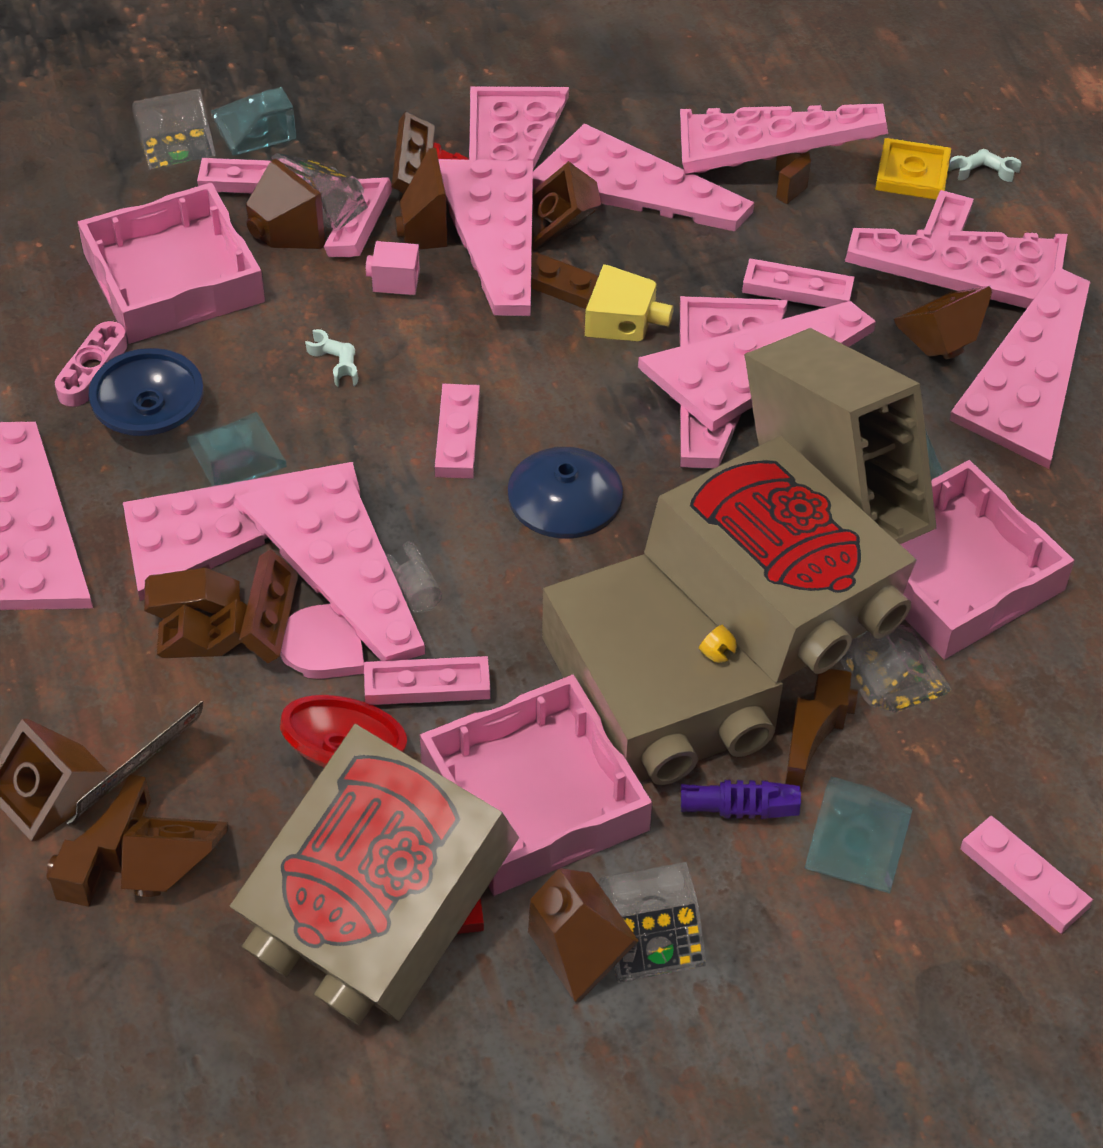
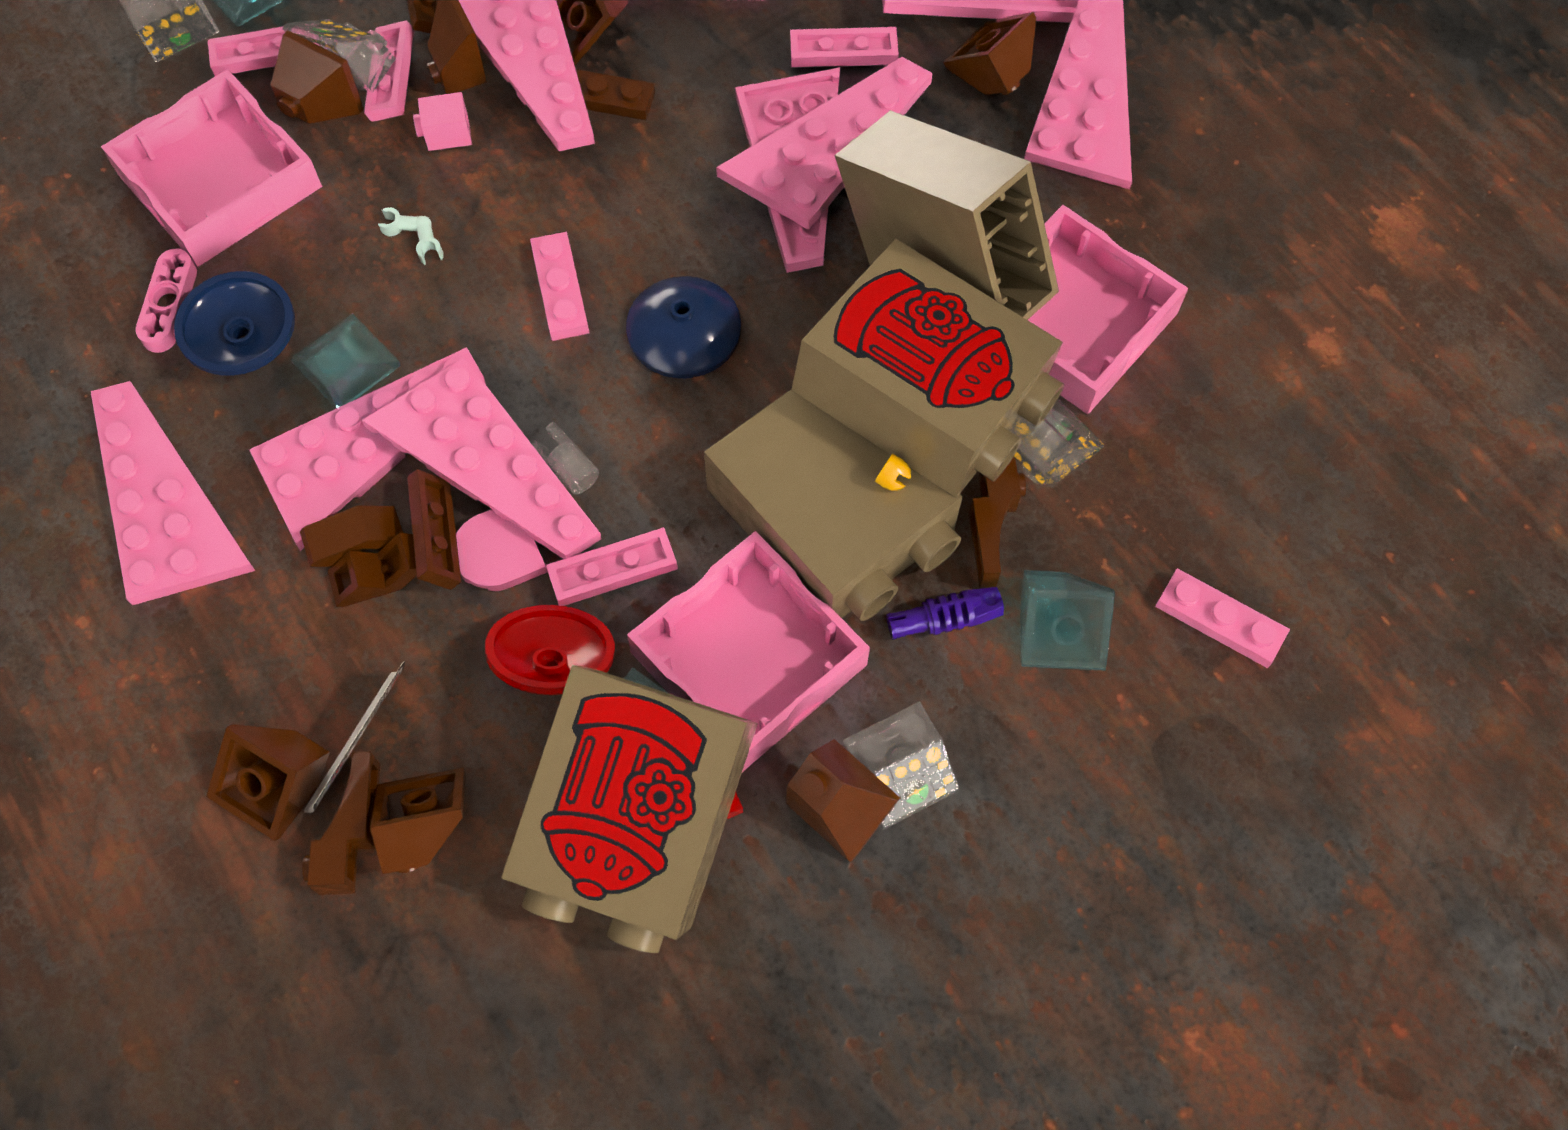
camera: 15 degrees left, 15 degrees up
light yellow torso [585,264,673,341] -> none

